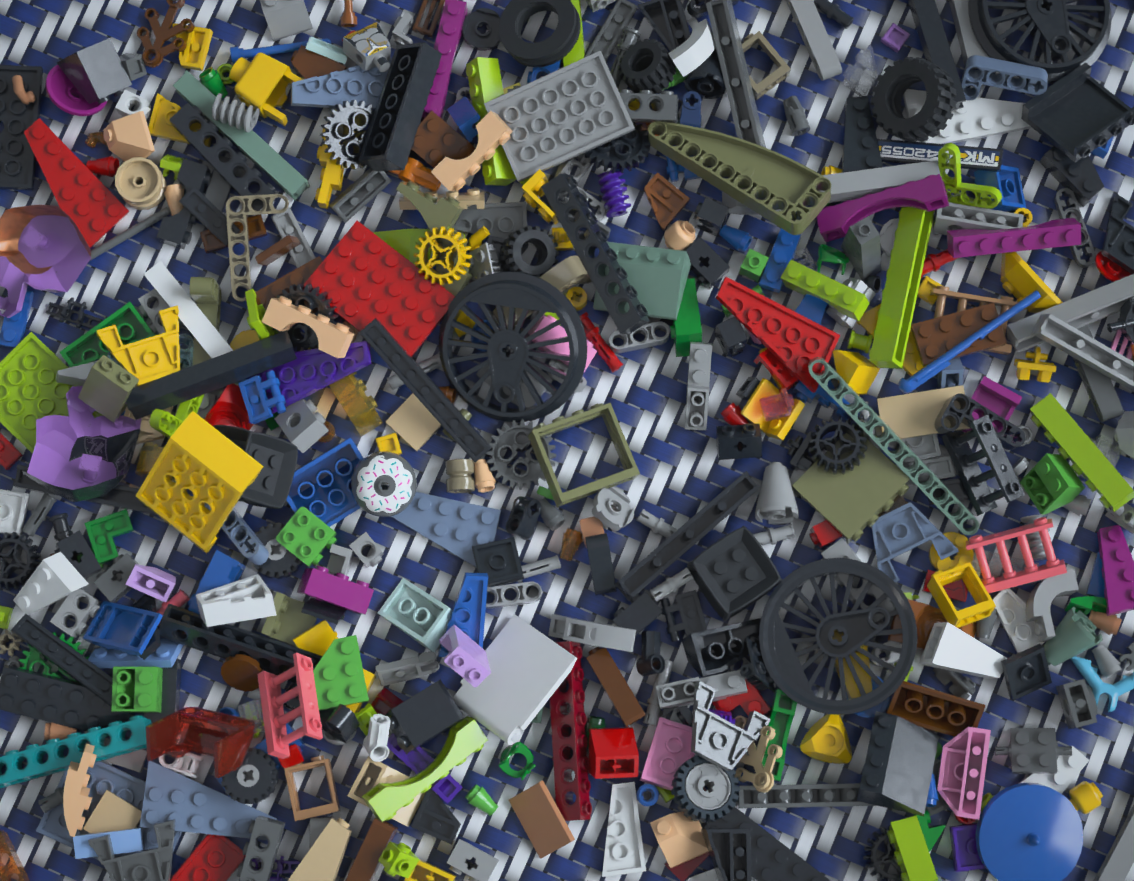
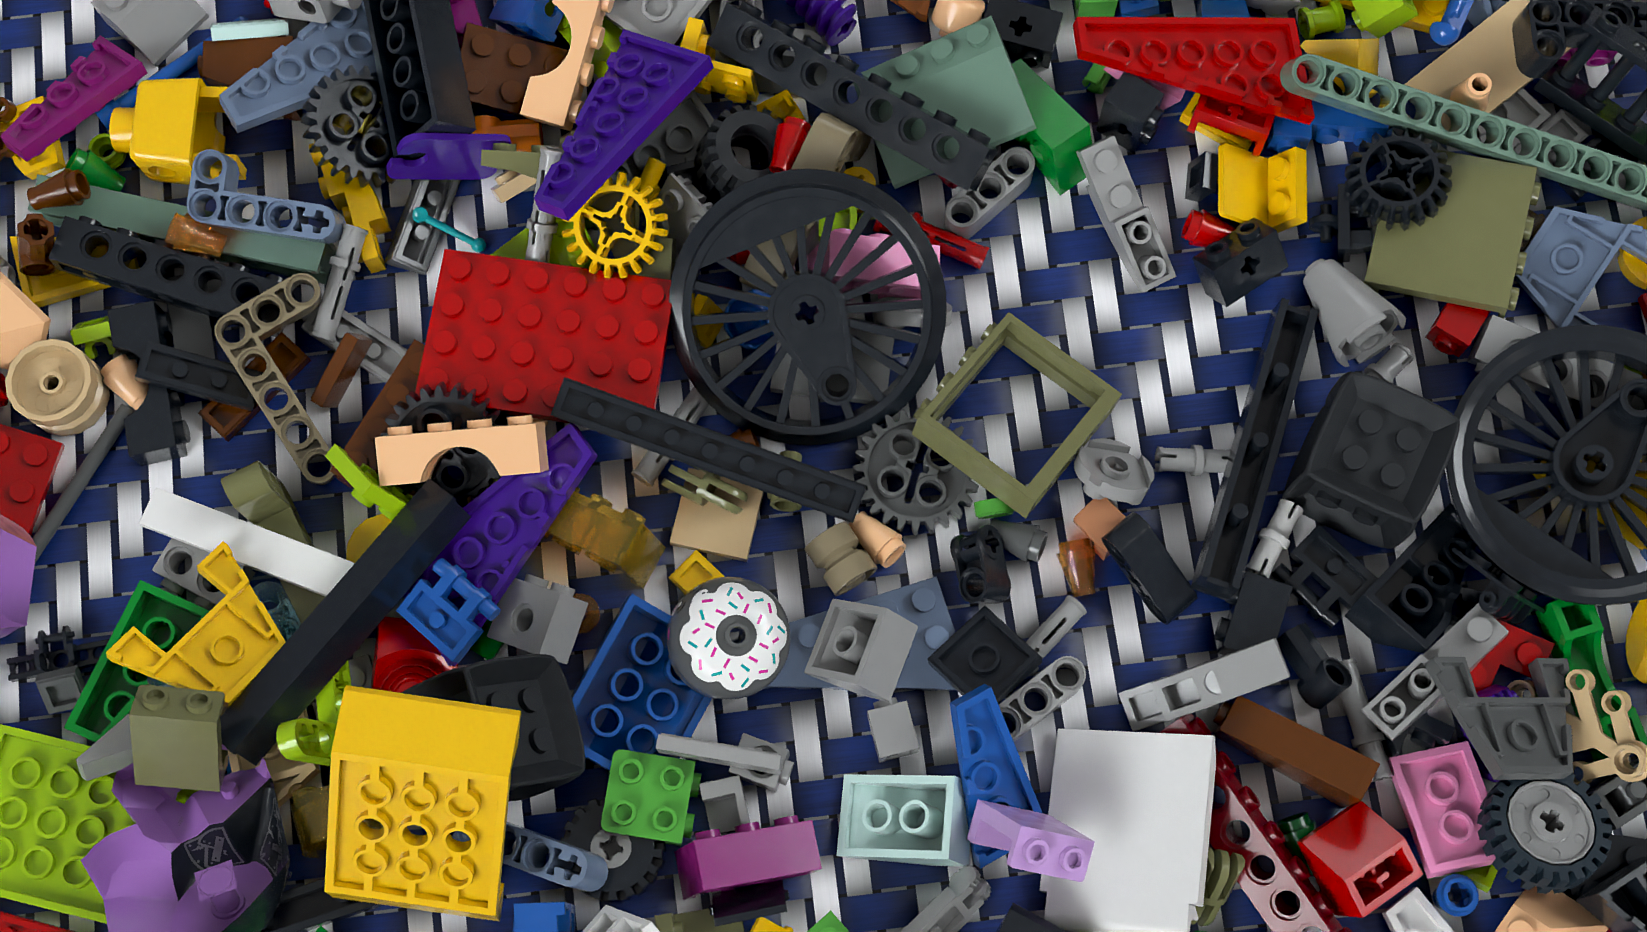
camera: 30 degrees left, 5 degrees down
light grey piece [212,93,259,133] -> none
clear pink bracket [759,388,794,421] -> none
none -> magenta wing [0,35,148,162]
none -> reddish brown piece [17,214,56,276]
none -> reddish brown cone [27,168,91,210]
none -> dark grey tile [35,665,85,714]
none -> clear orange cone [165,213,228,258]
none -> sand blue beam [187,149,346,244]
none -> light grey pin [310,223,368,342]
none -> dark purple piece [386,133,512,180]
none -> teal hinge [412,207,486,252]
none -> light grey pin [525,146,564,263]
none -> dark purple wing [534,29,714,221]
none -> light grey tile [656,733,783,775]
none -> olive arm [661,464,748,514]
none -> red cone [769,116,812,173]
none -> light grey slope [804,599,918,702]
none -> light grey brick [867,697,919,763]
none -> olive arm [1191,847,1245,926]
none -> light nougat cone [1450,73,1492,111]

